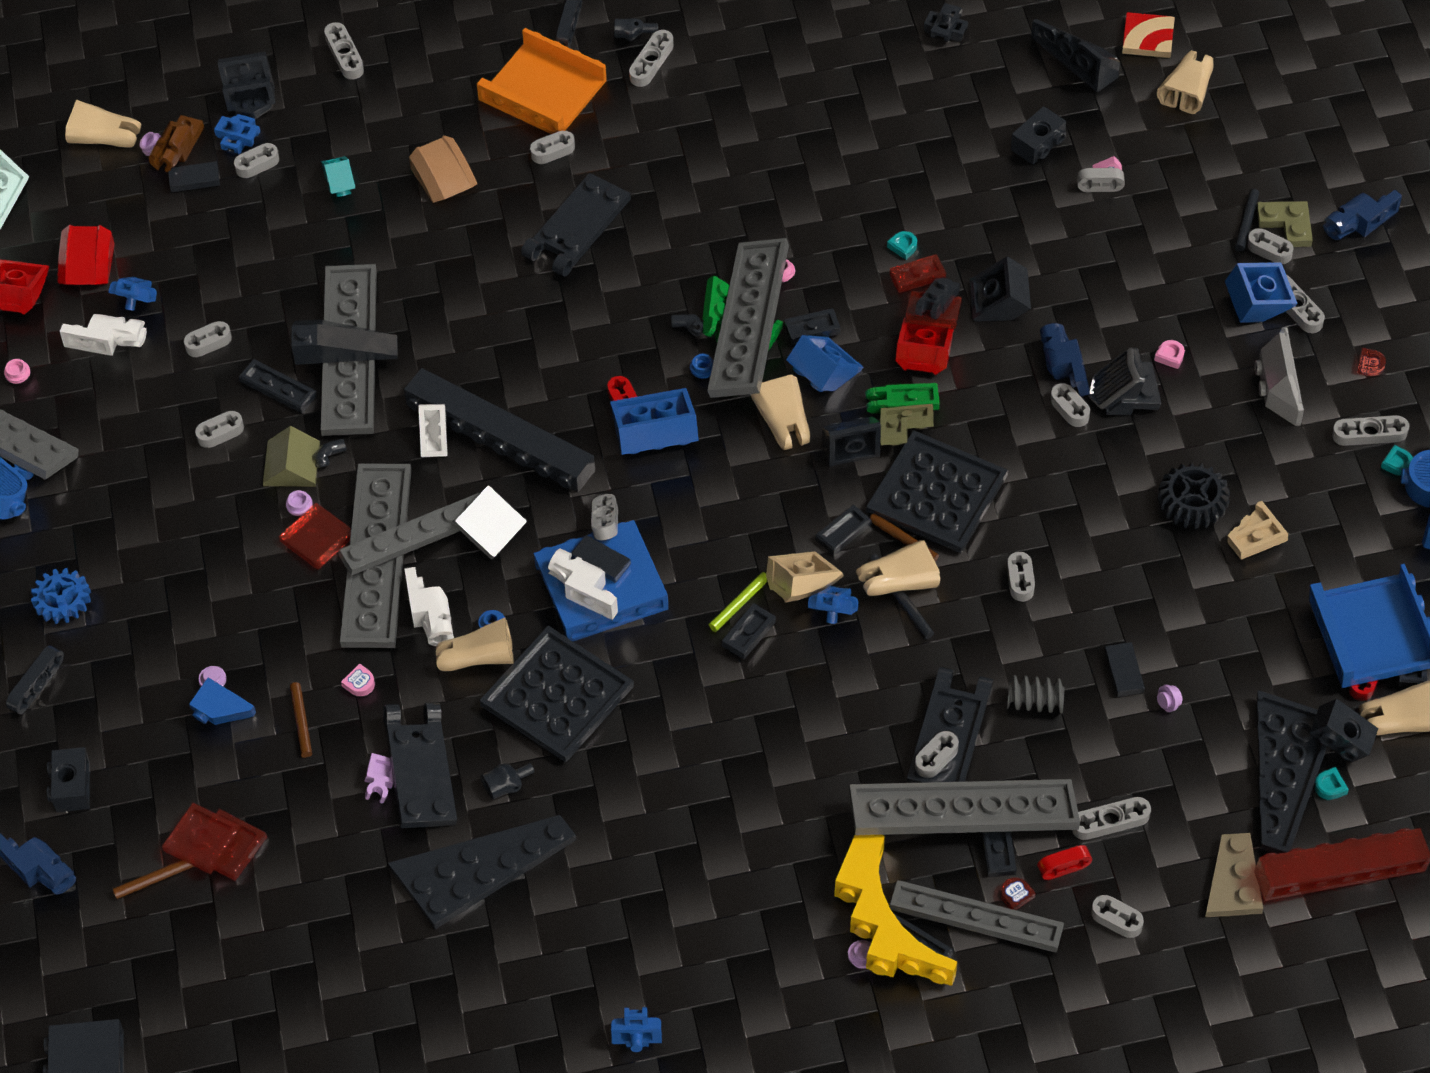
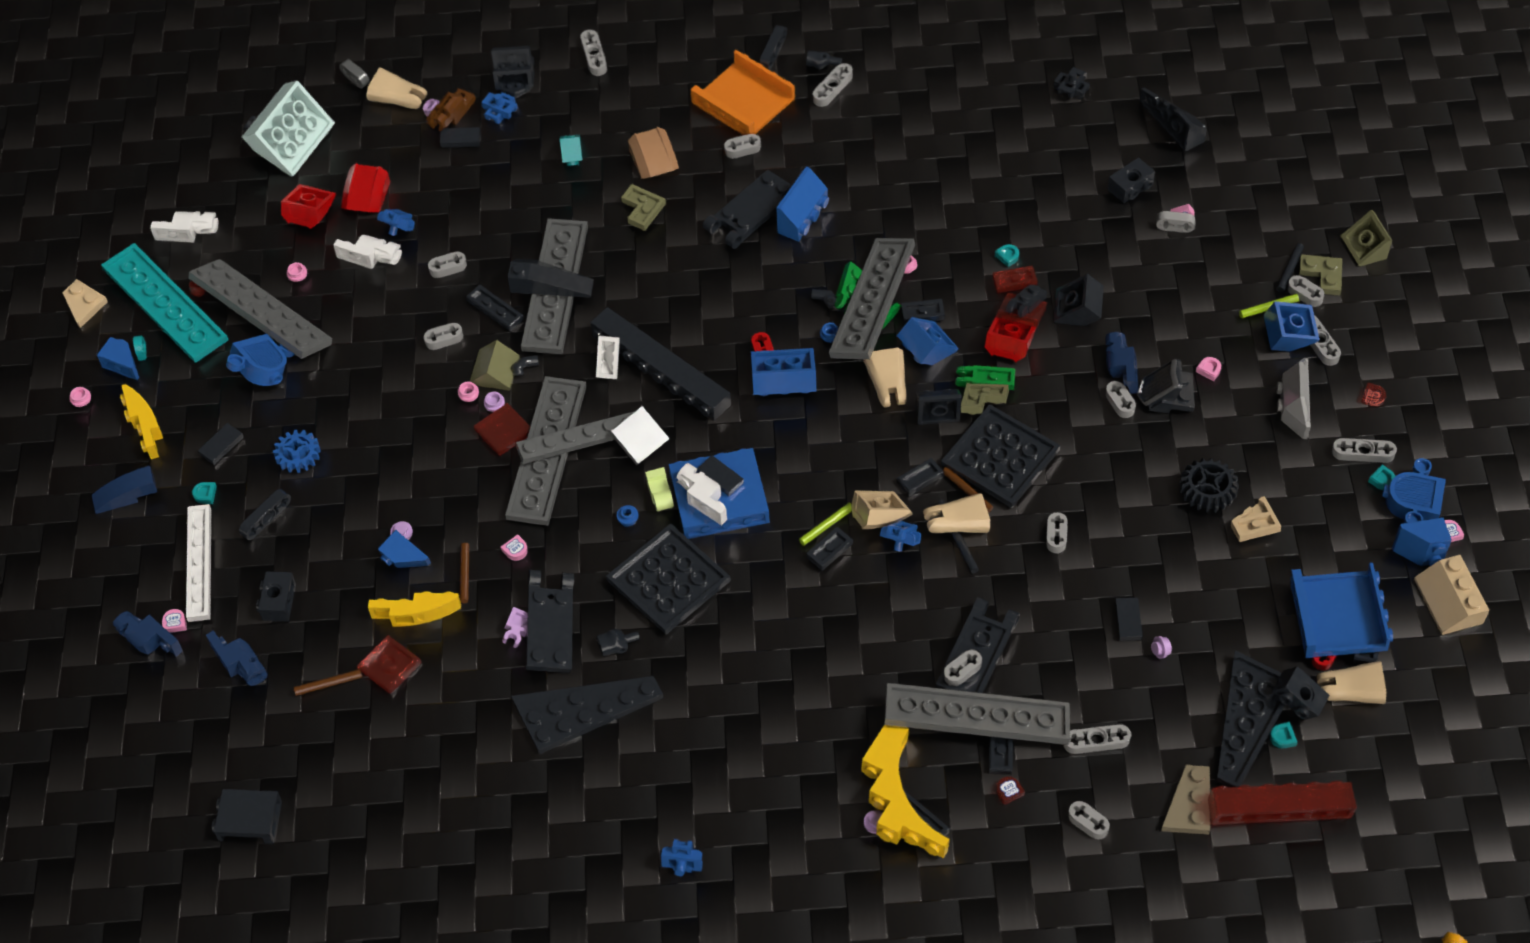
camera: 10 degrees right, 0 degrees up
clear red tile [162,803,241,874] -> none
light grey beam [234,143,279,178] -> none
white plate [405,567,454,646] -> none
tan piece [436,618,514,671] -> none
light grey beam [591,494,618,540] -> none
dark grey plate [890,880,1064,953] -> none
dark grey piece [1007,675,1064,714] -> none
red beam [1037,845,1092,880] -> none
tile [1122,12,1174,58] -> none
tan piece [1157,50,1213,114] -> none
dark blue plate [1323,190,1402,240] -> none
none -> dark grey beam [339,59,370,88]
none -> yellow slope [368,591,461,627]
none -> bright pink plate [458,382,479,402]
none -> olive plate [621,184,666,231]
none -> yellowish green leg [645,467,674,511]
none -> blue slope [777,167,829,242]
none -> lime bar [1239,294,1299,318]
none -> olive slope [1341,210,1392,266]

